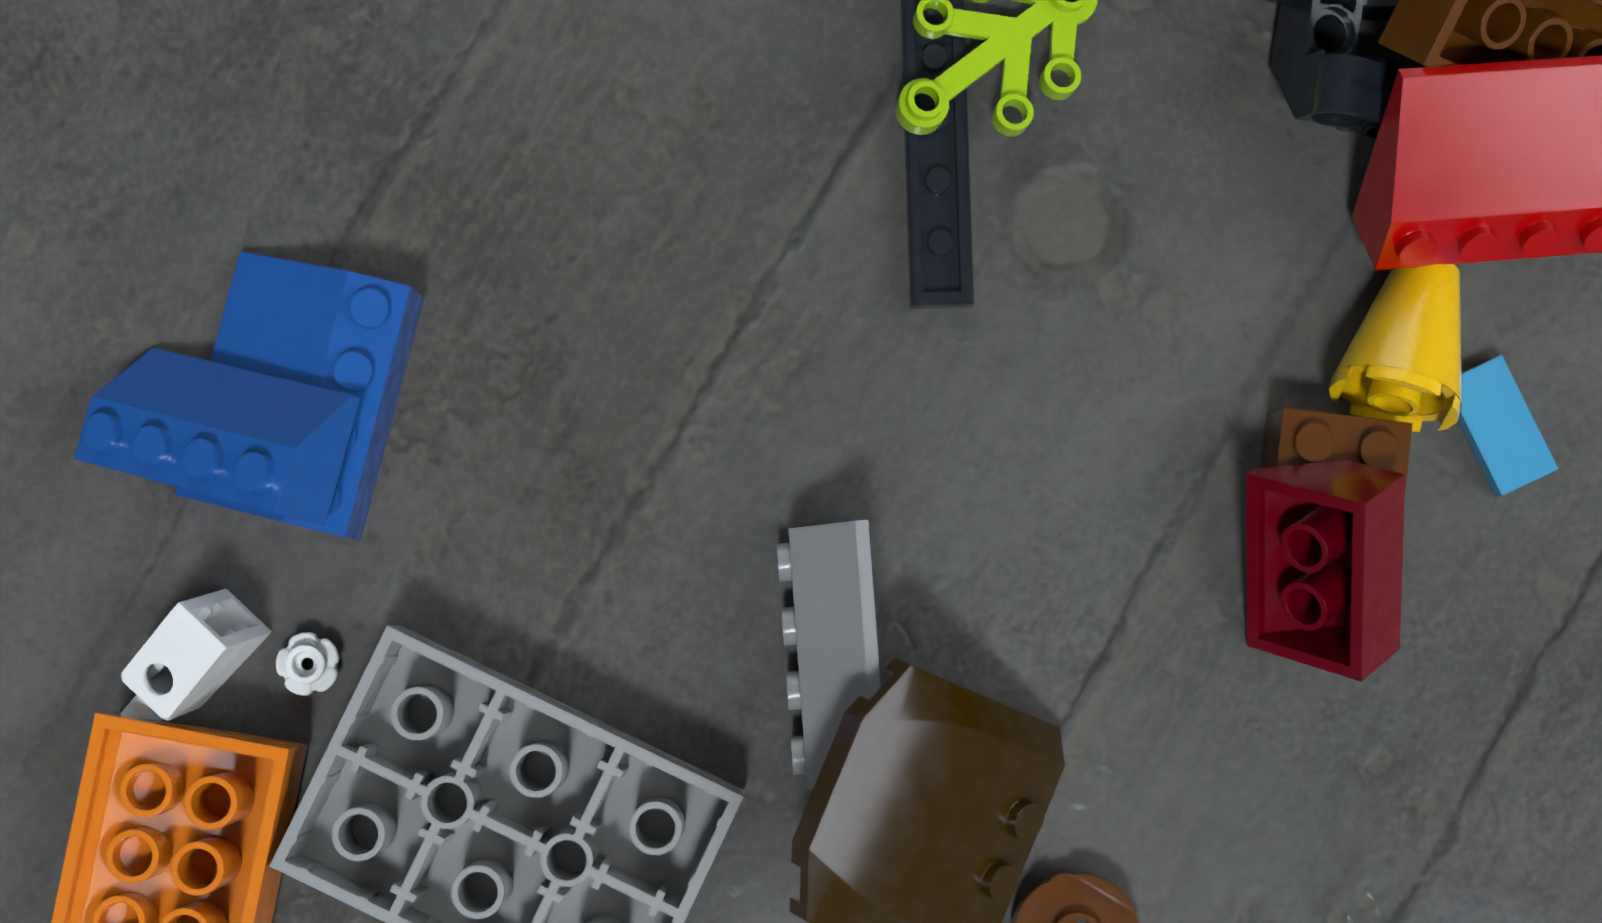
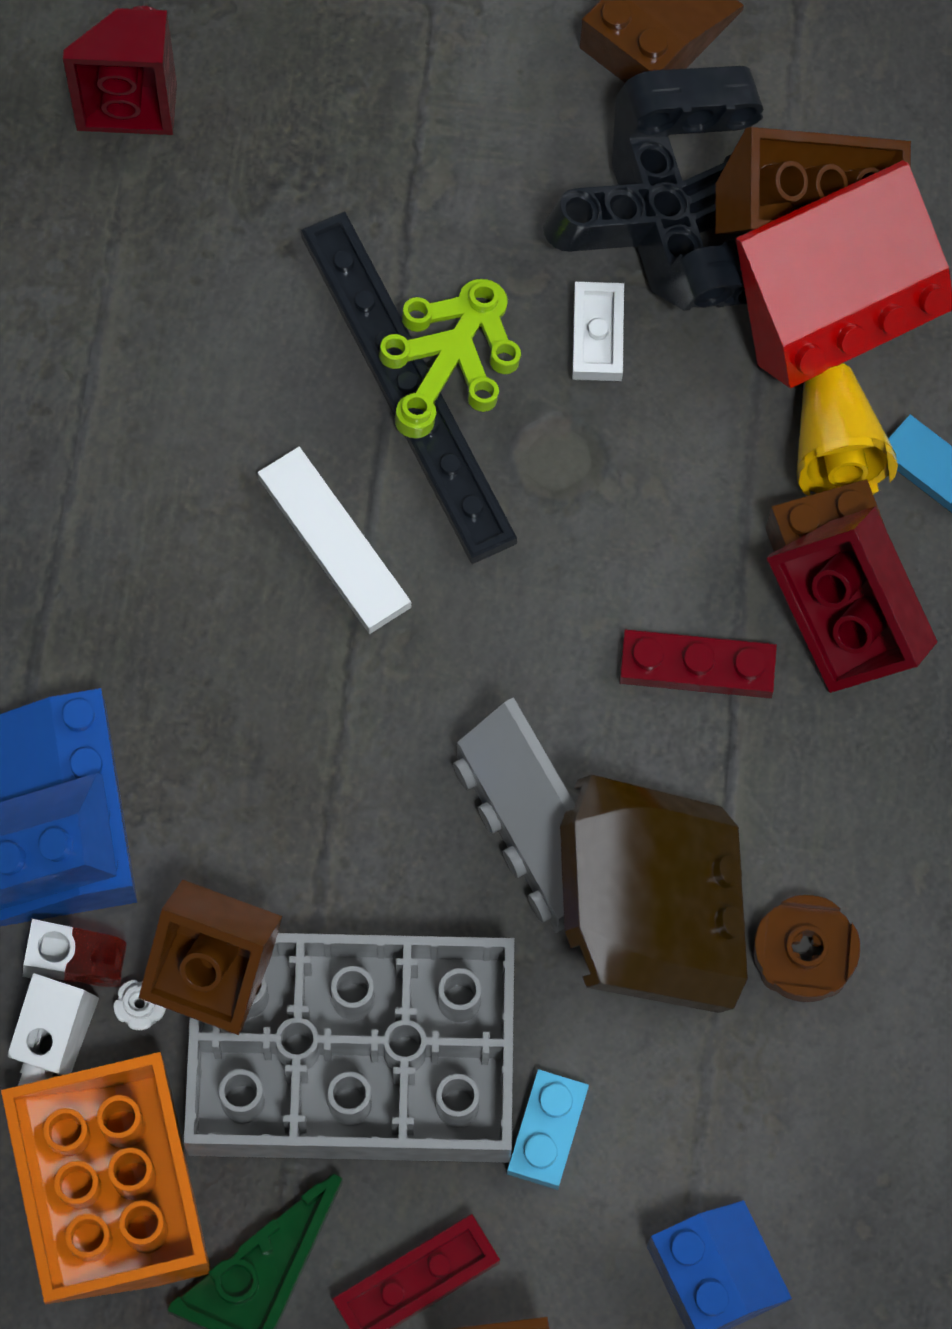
camera: 25 degrees left, 15 degrees down
none -> leg [23,919,127,987]
none -> reddish brown slope [138,879,283,1035]
none -> white tile [257,447,411,634]
none -> white plate [572,282,624,381]
none -> dark red plate [619,629,777,699]

